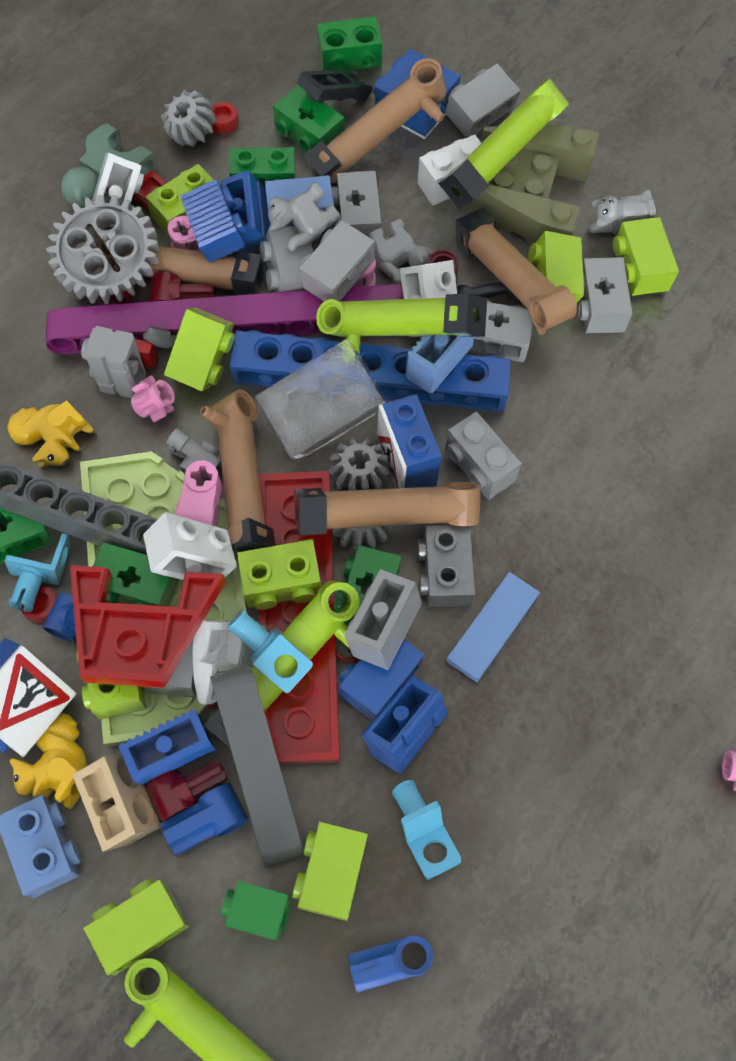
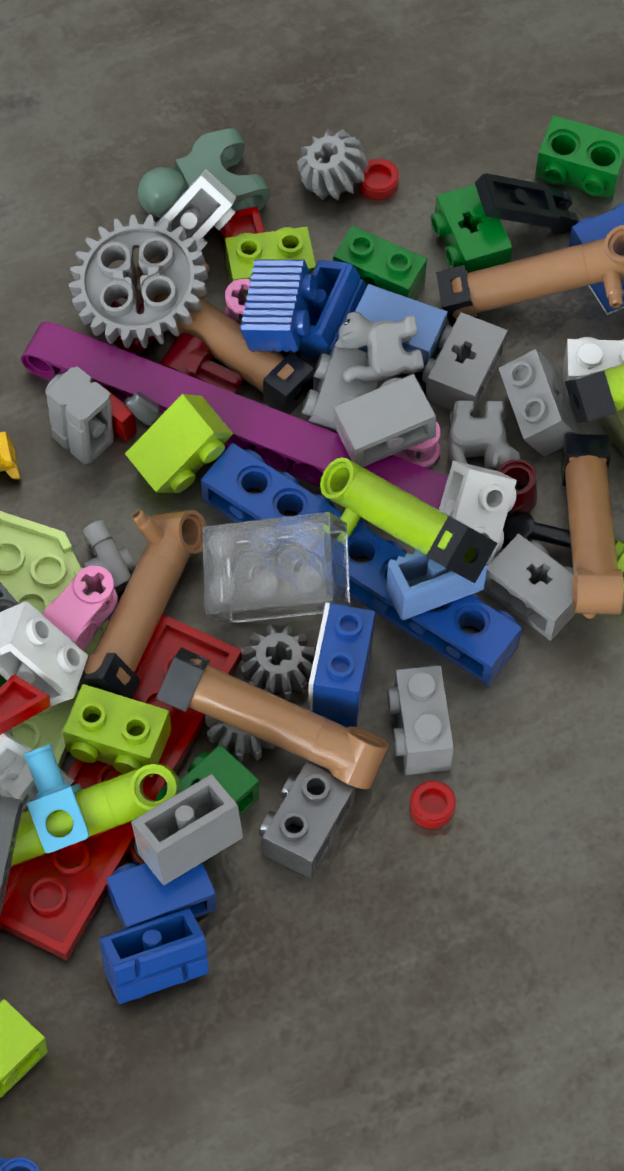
camera: 30 degrees right, 5 degrees down
bright pink gear [131,375,175,422] -> none
medium azure bracket [392,780,461,879] -> none
medium blue tile [446,572,540,683] -> none
none -> red tile [409,780,456,829]
none -> light grey brick [499,349,580,457]

